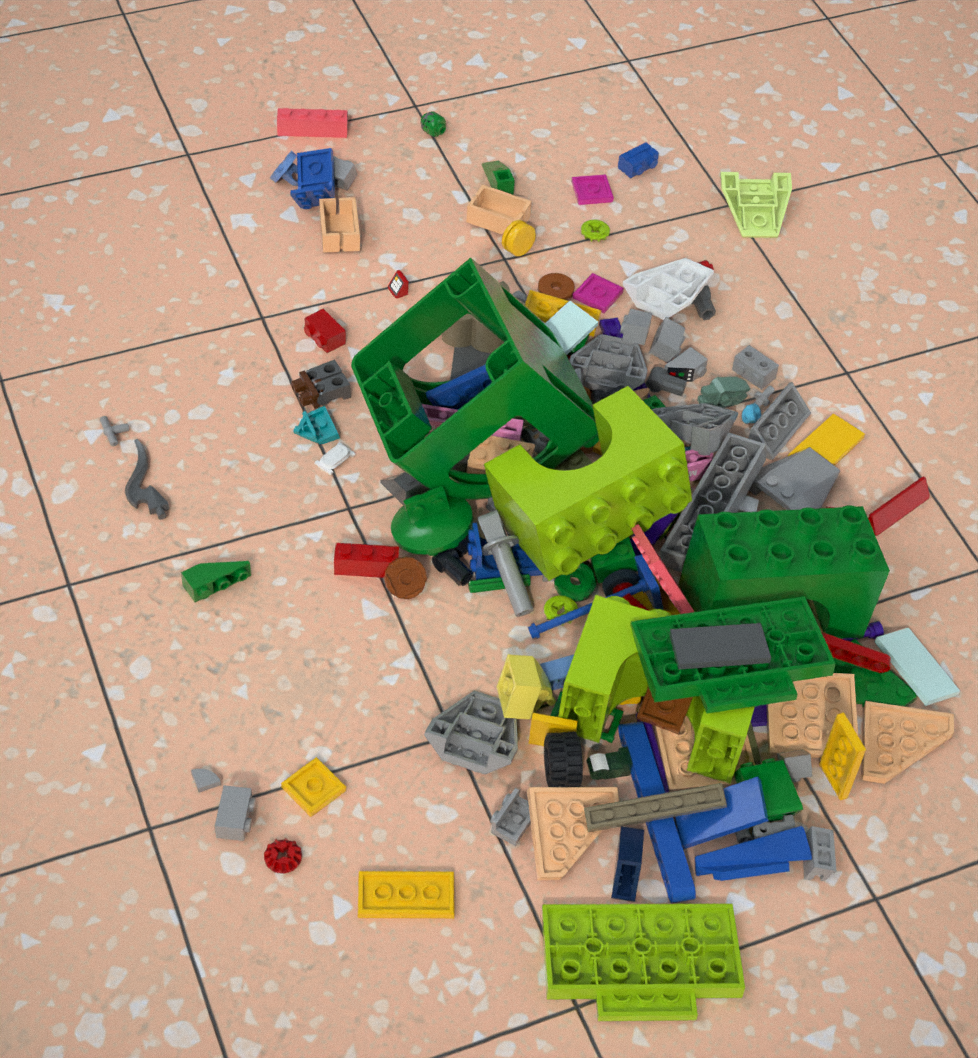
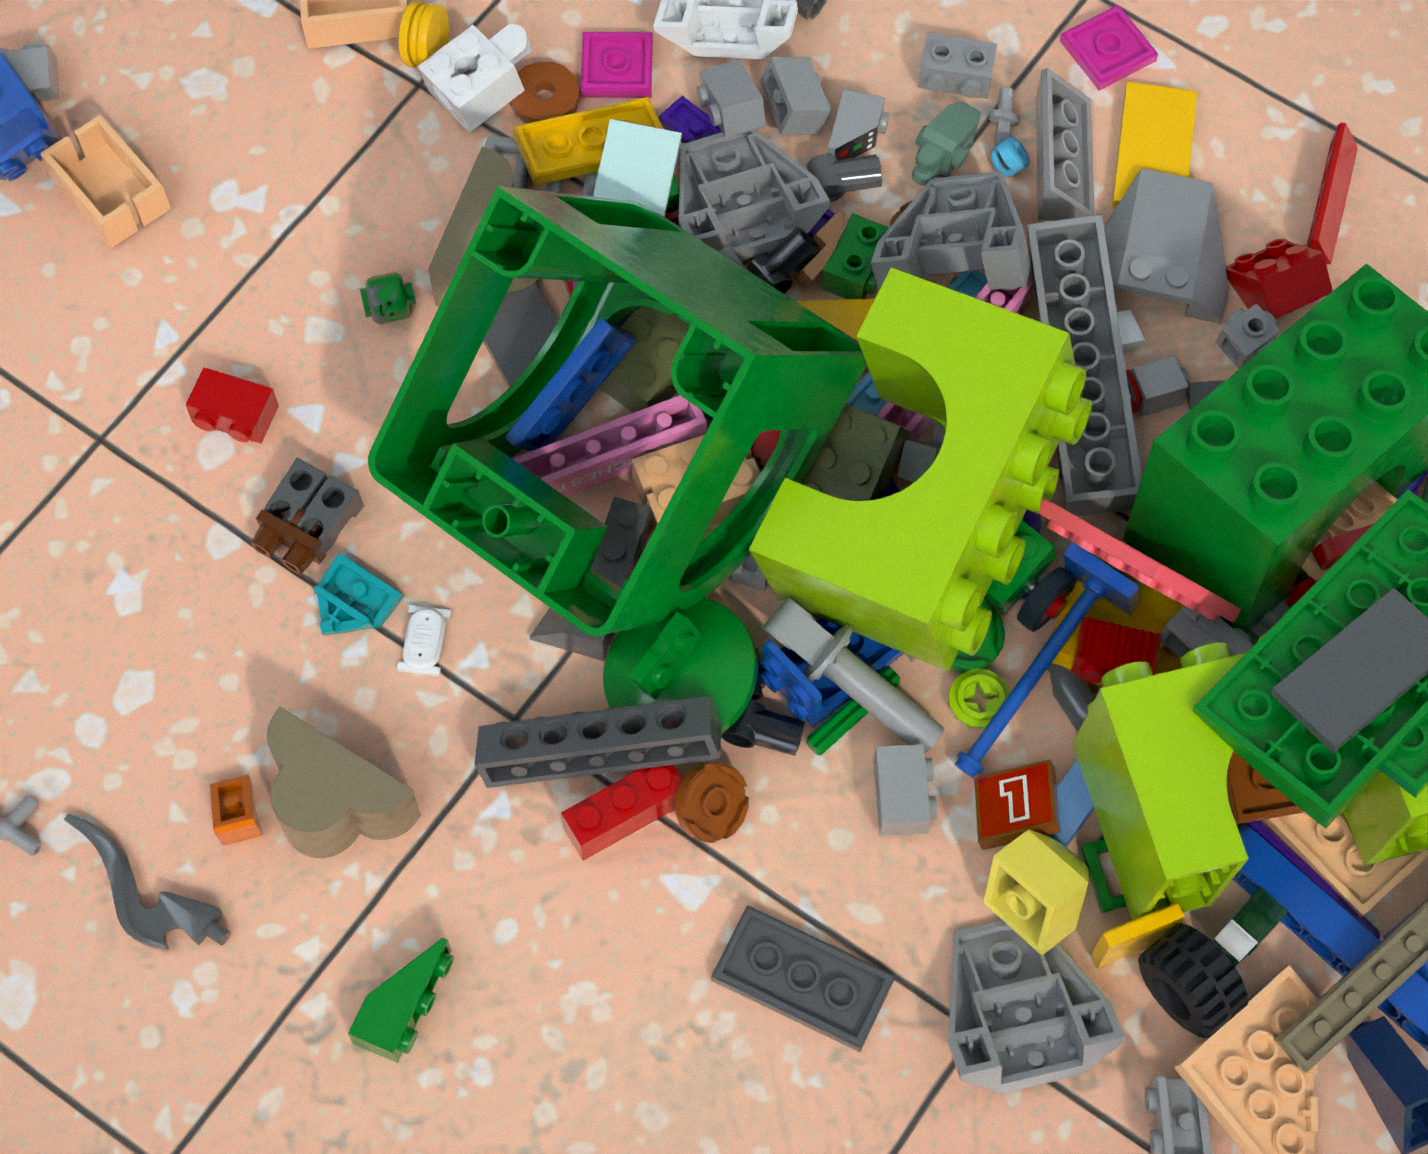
camera: 30 degrees left, 15 degrees up
slope [388,270,409,299] -> none
none -> orange slope [210,774,262,845]
none -> dark tan brick [267,706,421,858]
none -> white brick [418,24,532,133]
none -> dark grey brick [474,696,722,788]
none -> dark grey tile [711,905,896,1052]
none -> light grey brick [873,744,937,836]
none -> red tile [974,759,1061,850]
none -> dark pink tile [1060,4,1158,91]

